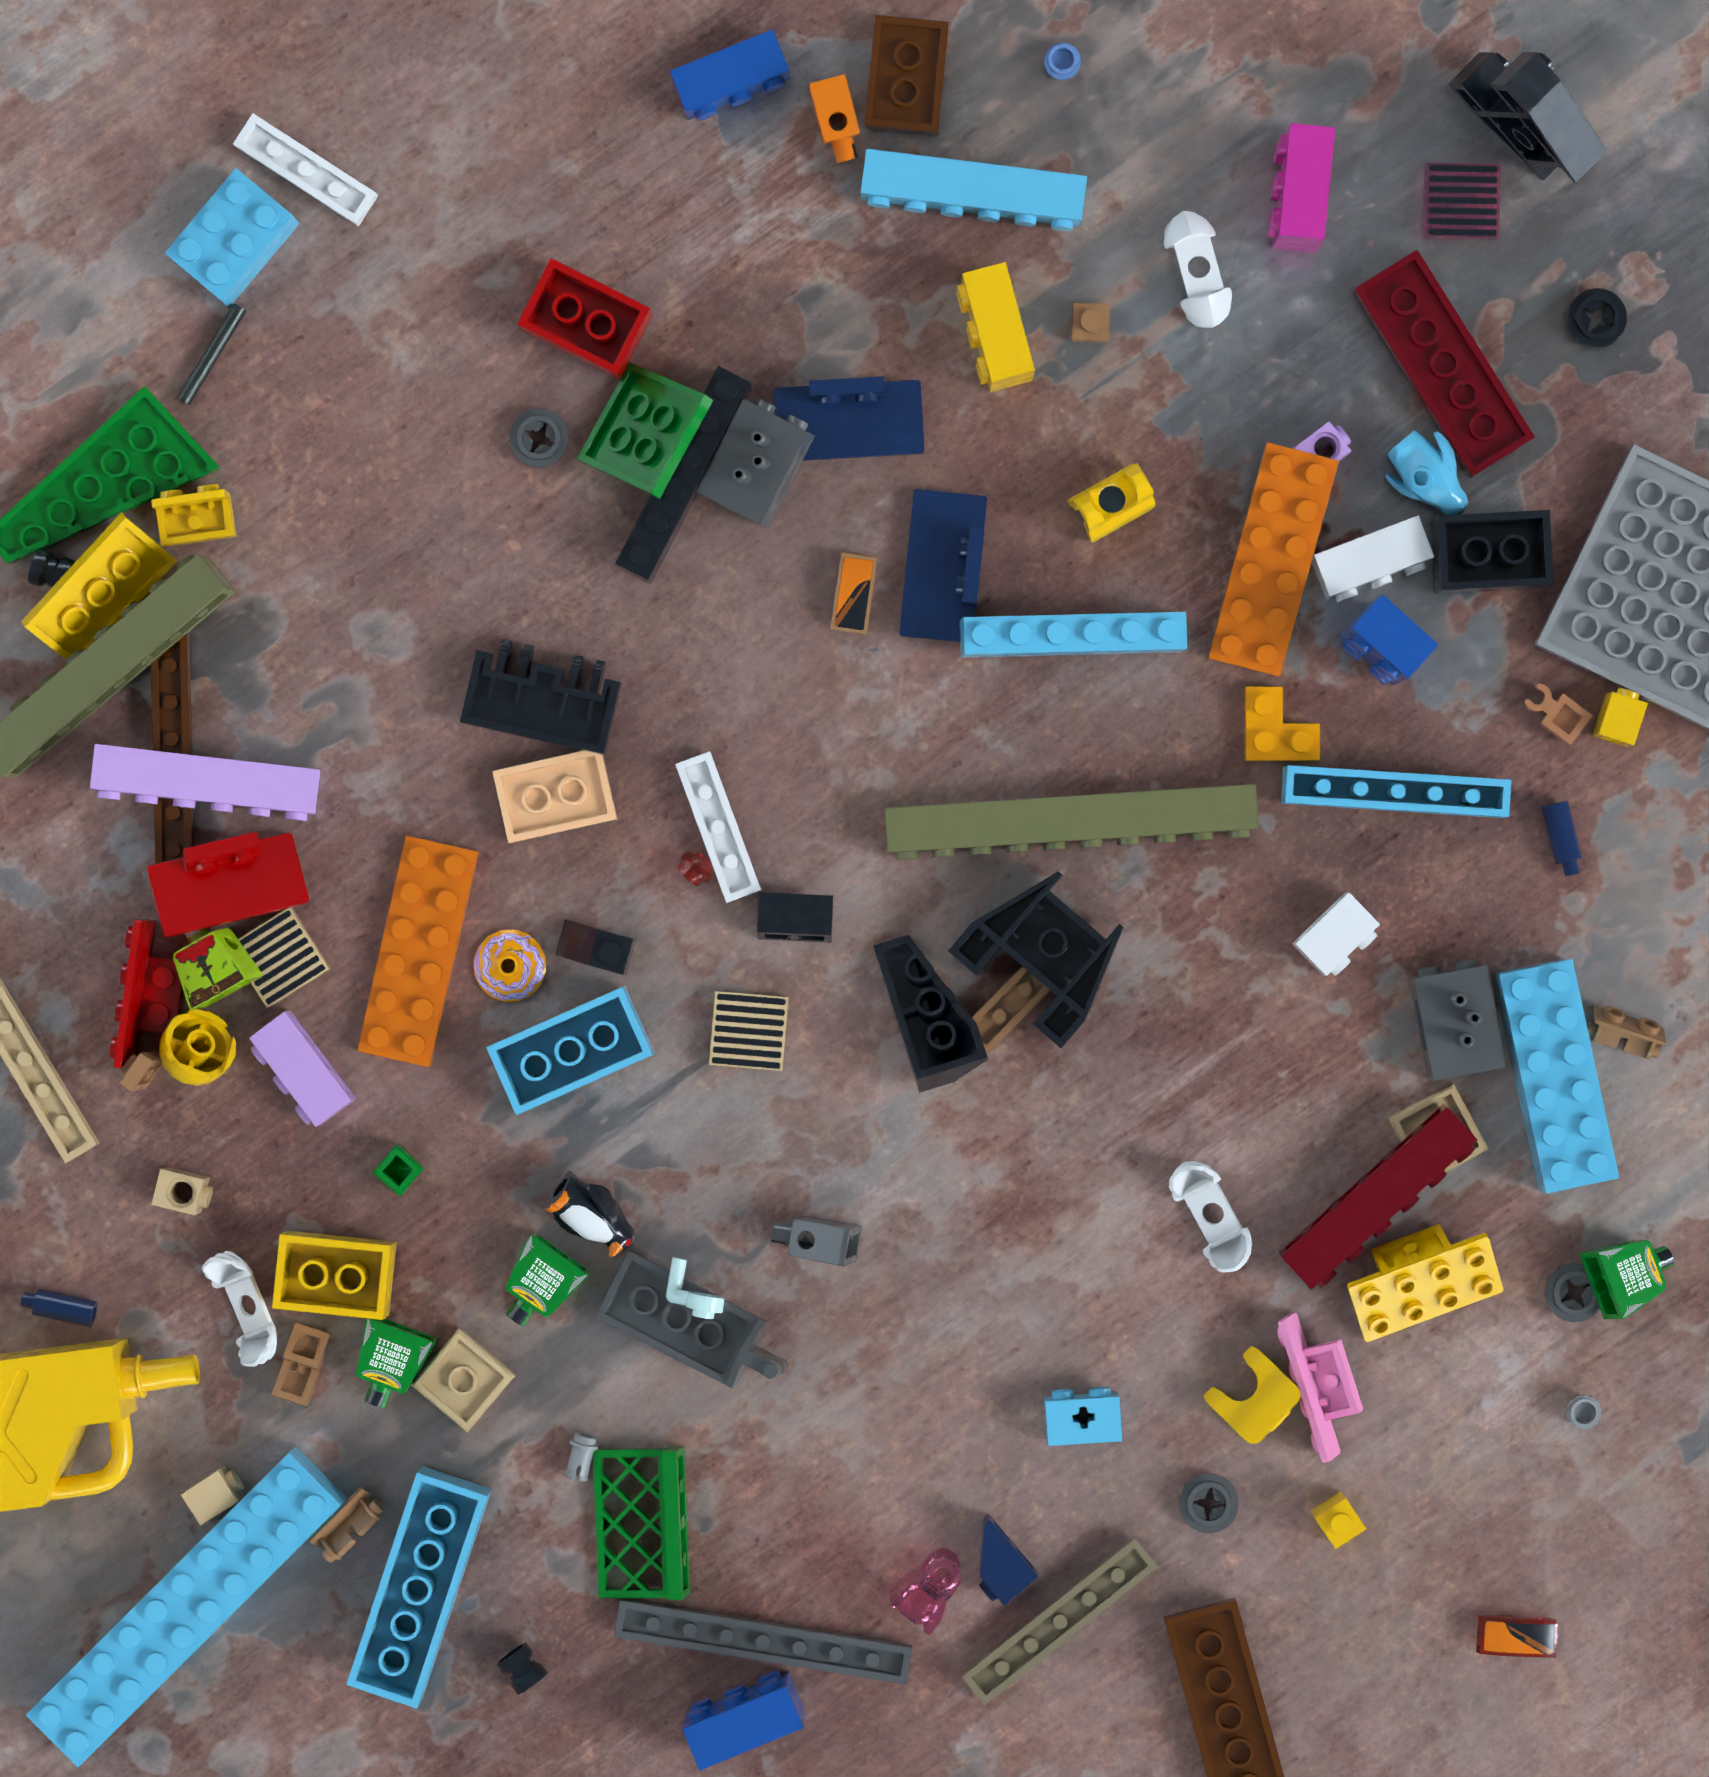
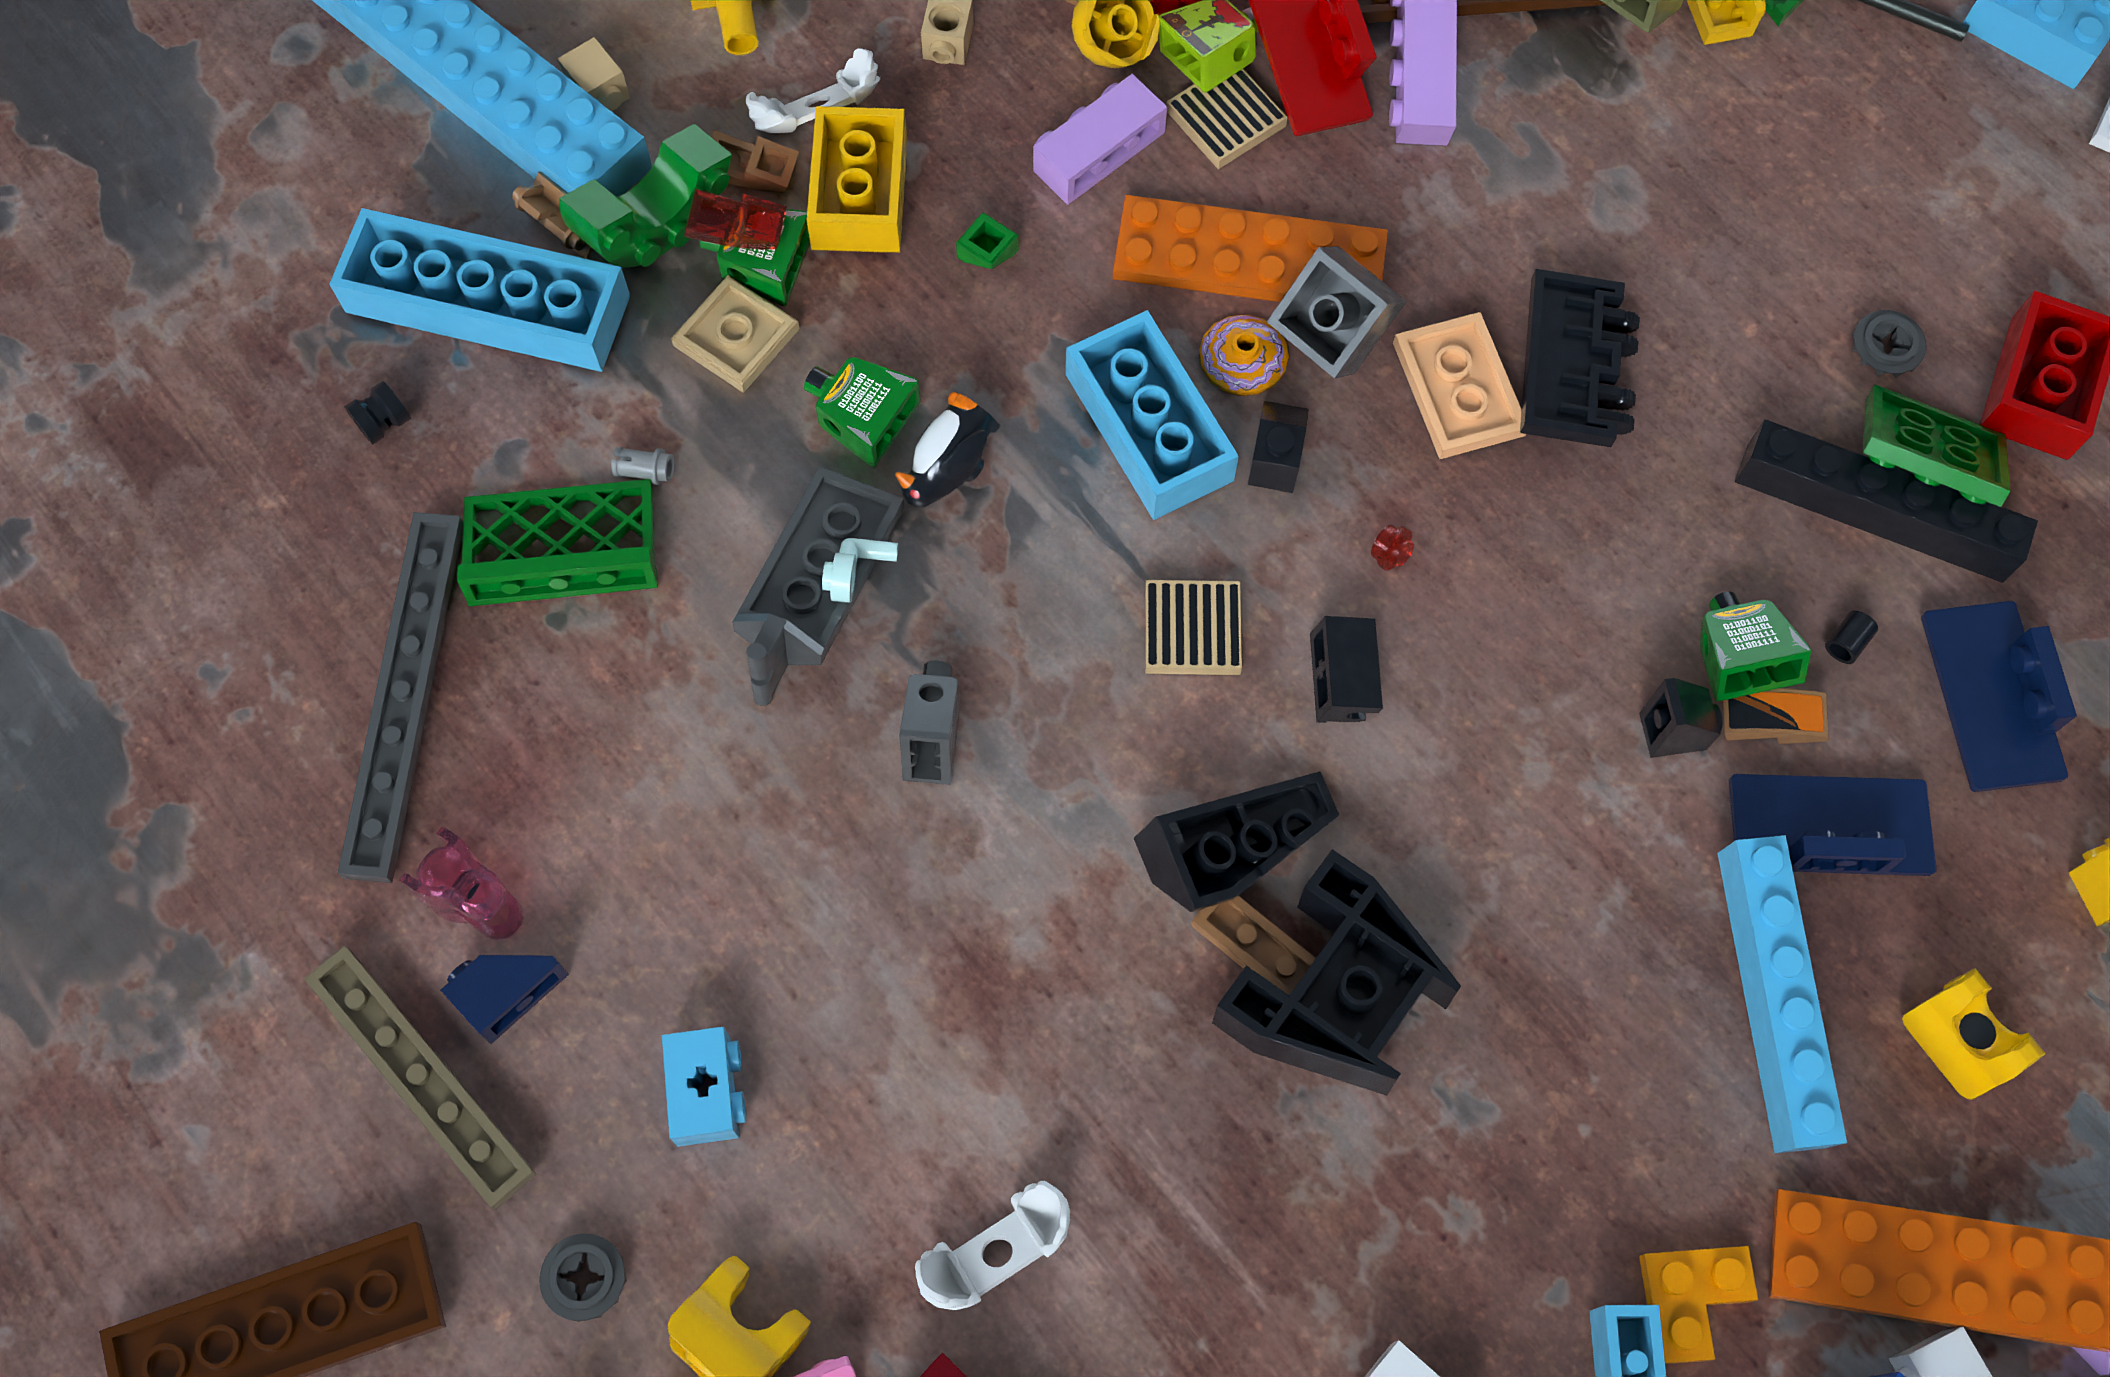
camera: 85 degrees right, 20 degrees down
white plate [675,751,761,903] -> none
blue brick [682,1670,805,1771] -> none
dark grey piece [696,397,815,528] -> none
olive brick [885,784,1259,860] -> none
none -> green brick [559,124,732,268]
none -> clear red slope [684,189,787,250]
none -> dark grey brick [1267,246,1407,378]
none -> black slope [1639,678,1723,758]
none -> green torso [1700,591,1811,702]
none -> black hinge [1825,610,1878,664]

